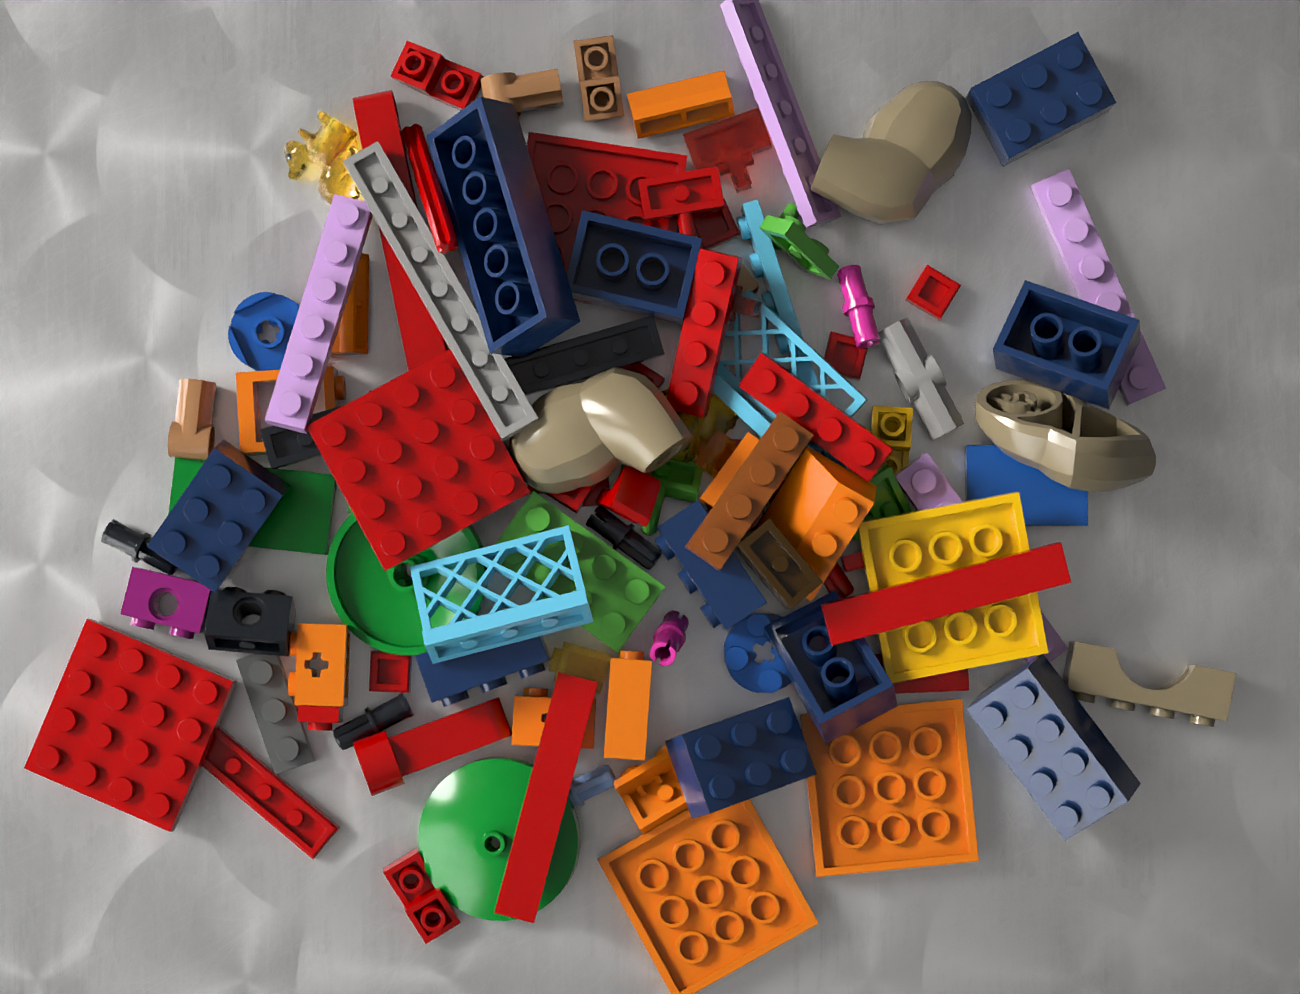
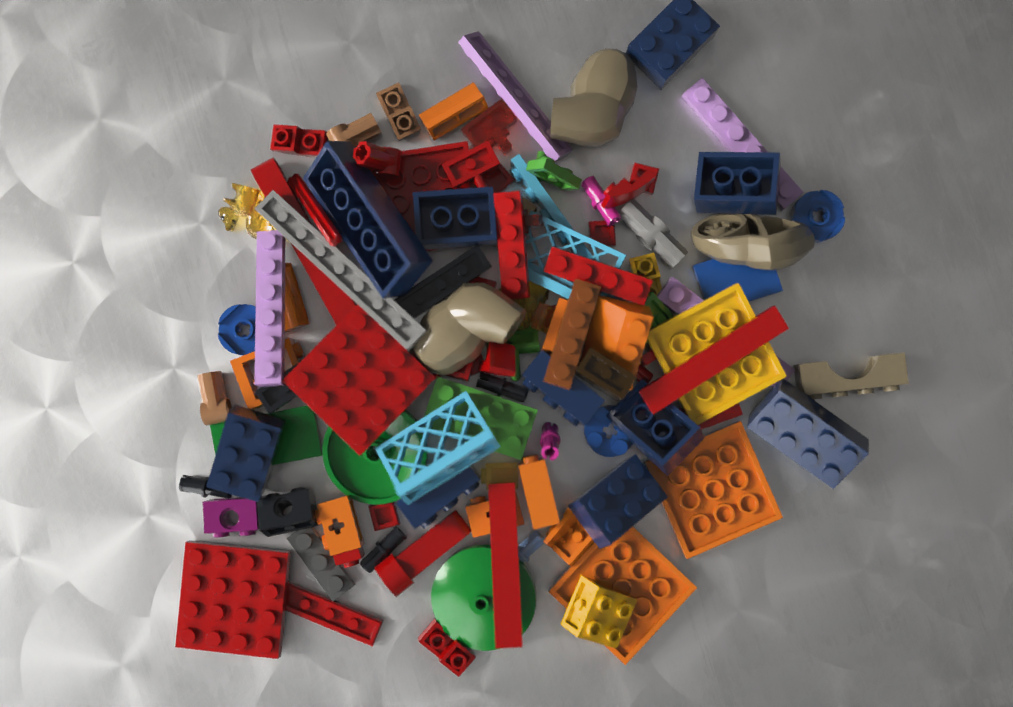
camera: 20 degrees left, 0 degrees up
none -> red piece [353,141,402,179]
none -> yellow bracket [560,575,637,649]
none -> red slope [601,169,656,209]
none -> blue plate [790,190,845,243]

